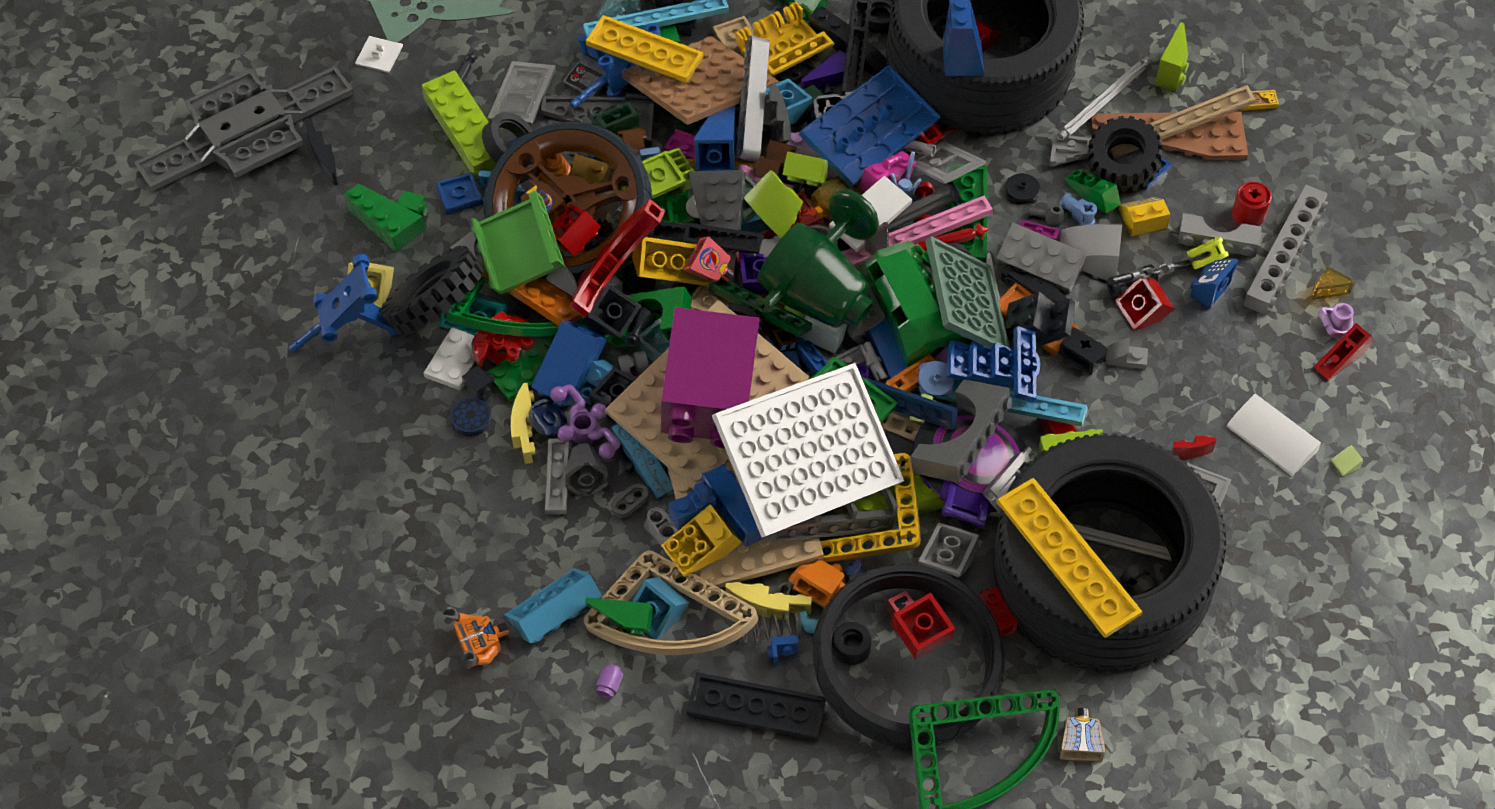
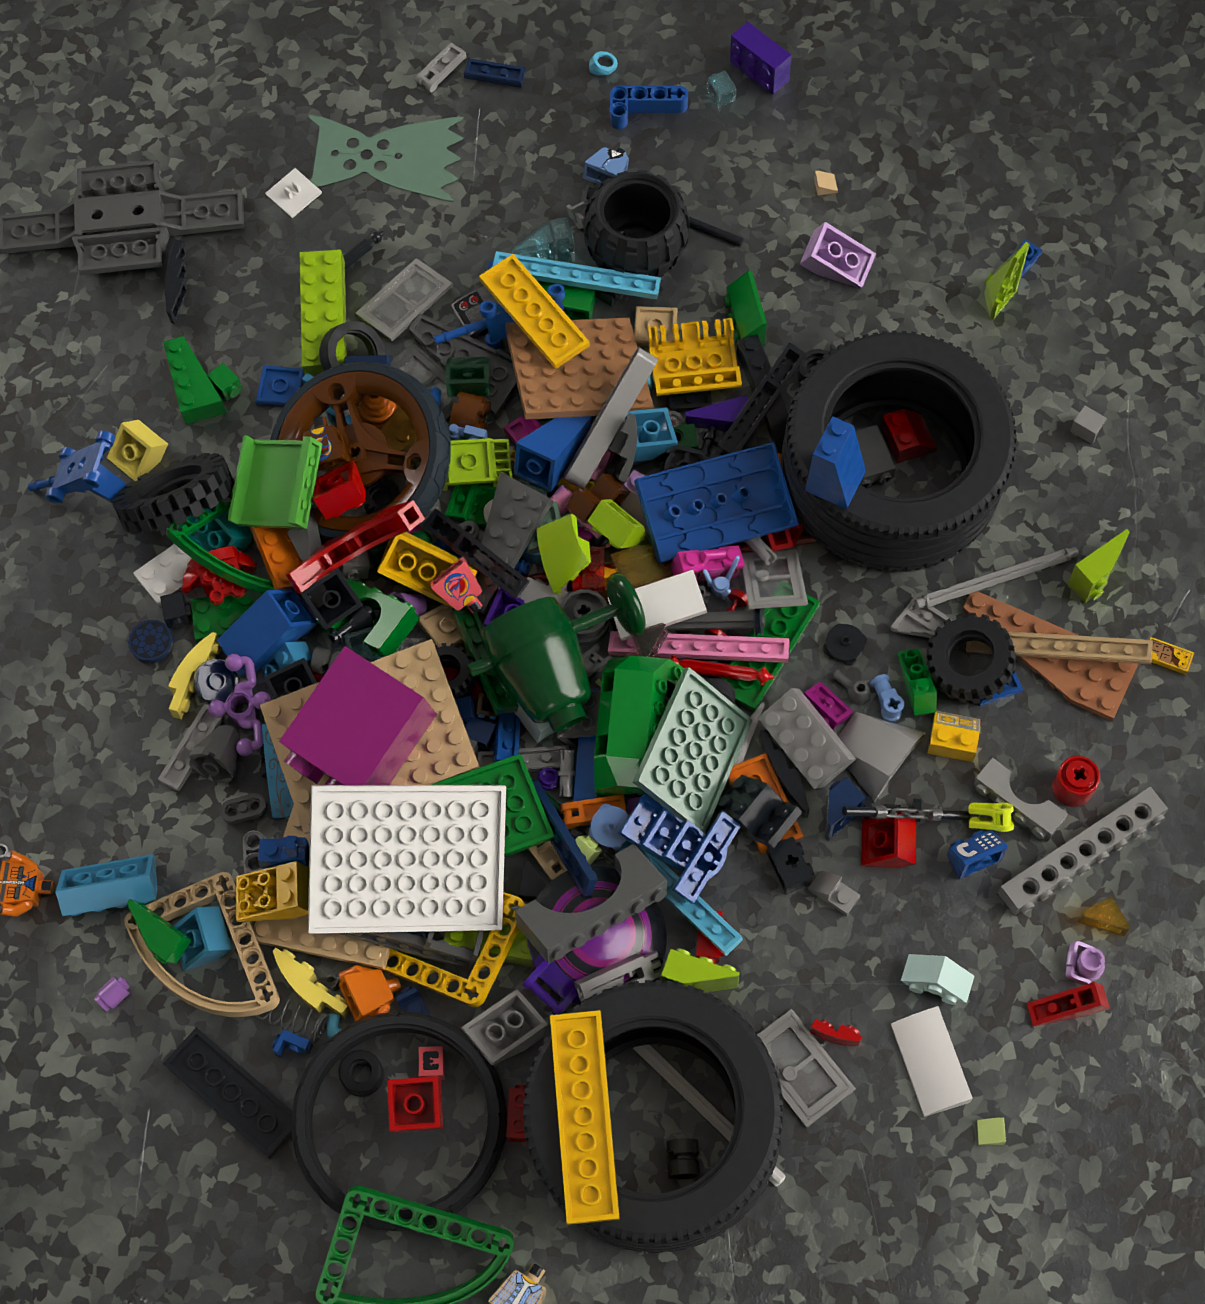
camera: 30 degrees right, 10 degrees up
none -> dark blue slope [825,777,866,841]
none -> light aqua brick [901,954,974,1005]

